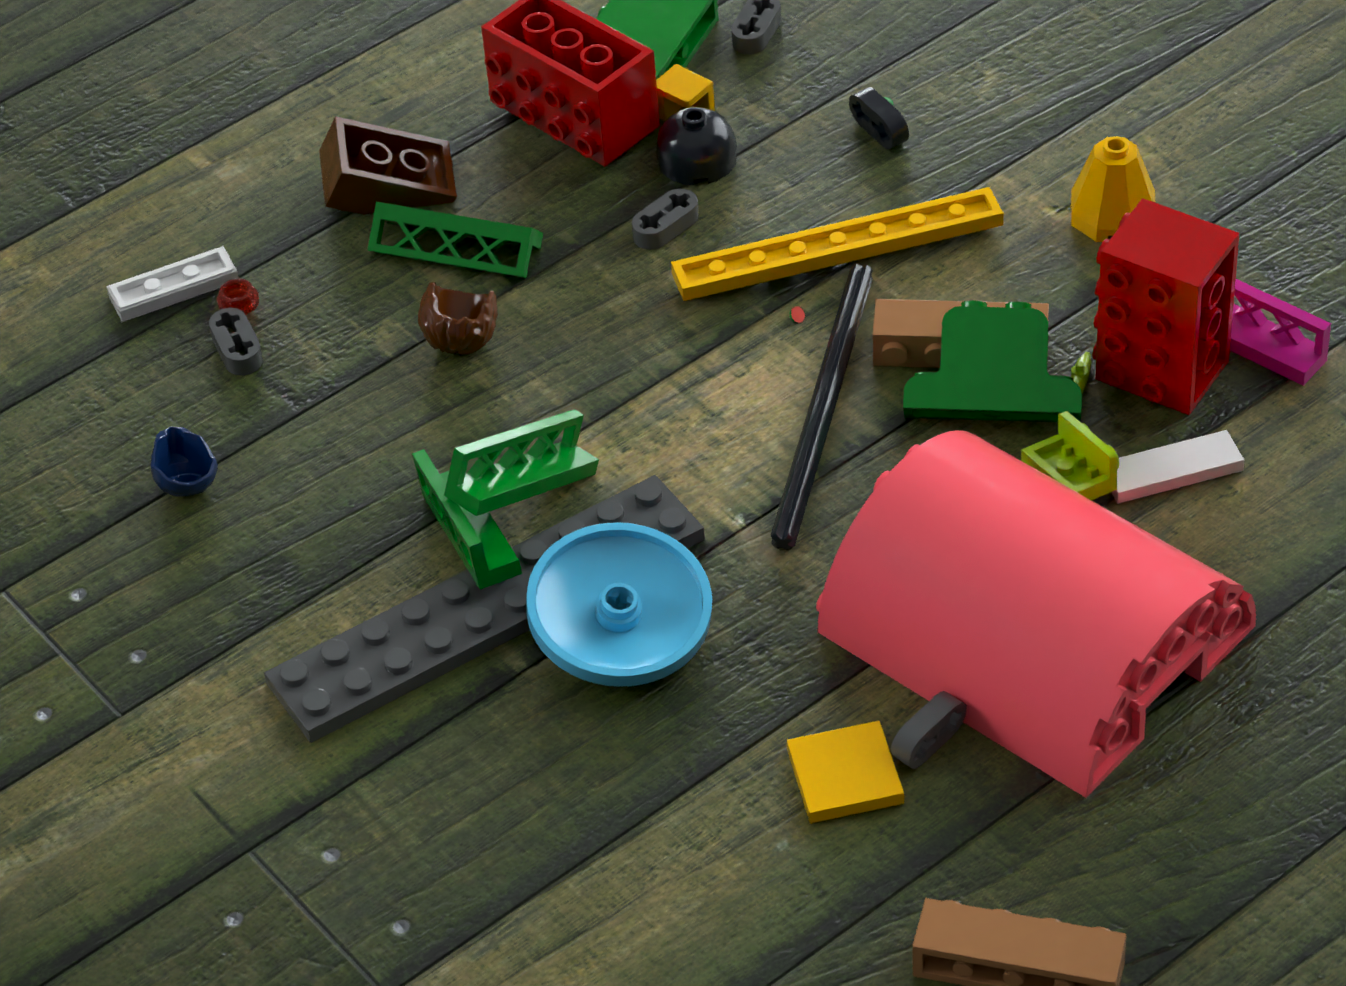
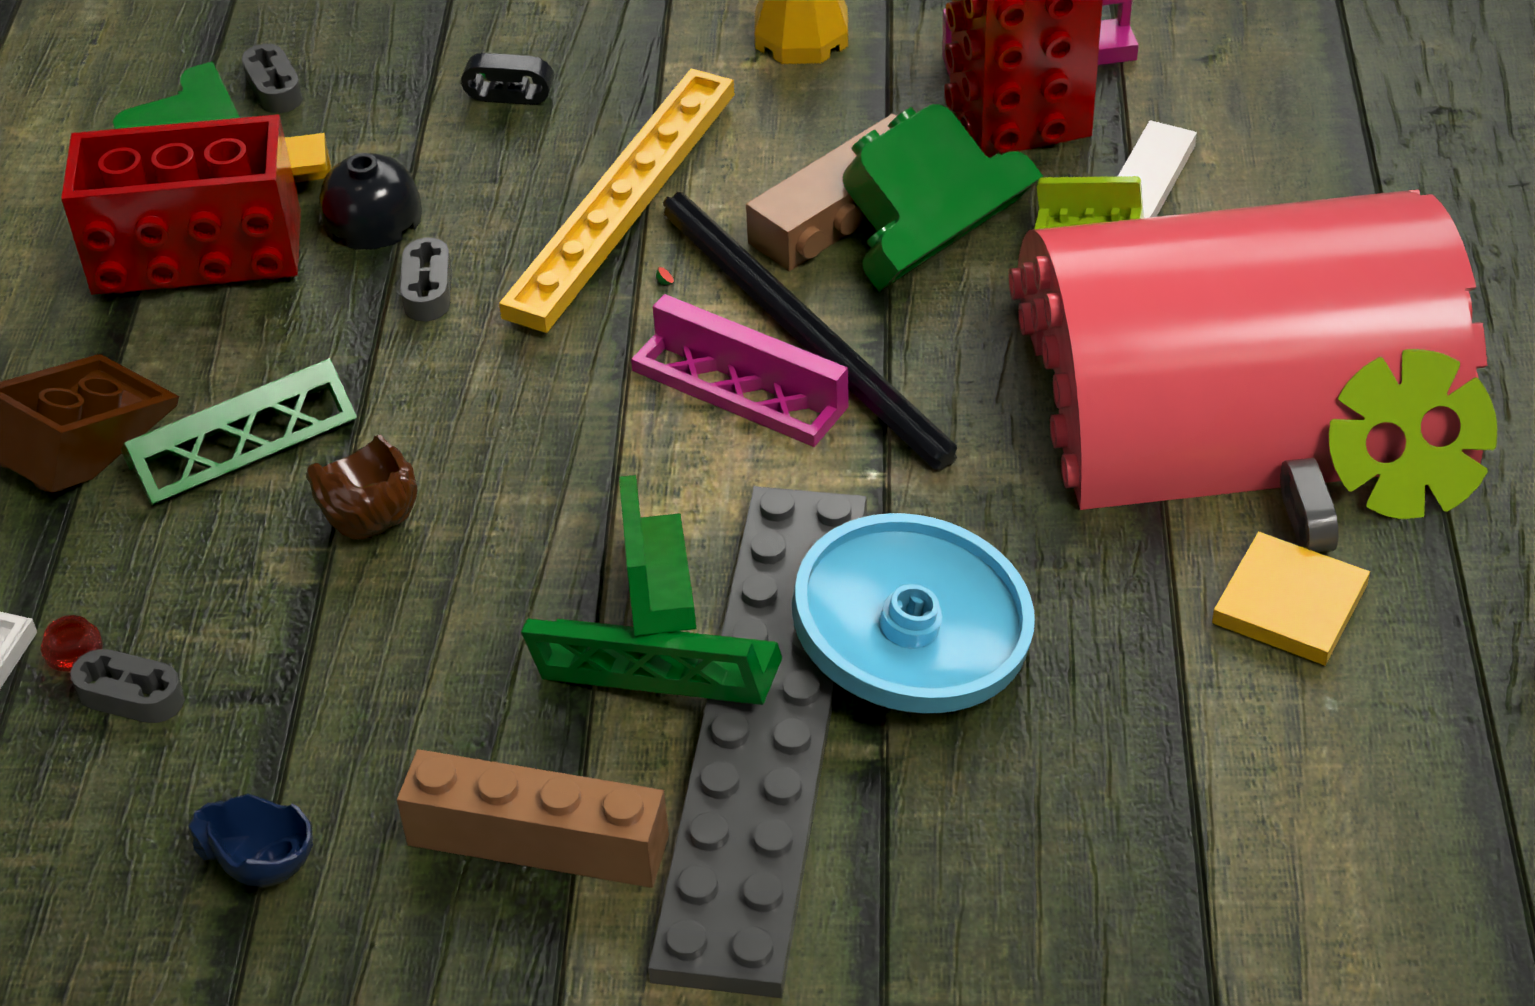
camera: 50 degrees left, 0 degrees up
none -> medium nougat brick [397,749,669,888]
none -> dark pink fence [631,294,849,447]
none -> lime piece [1329,349,1497,519]

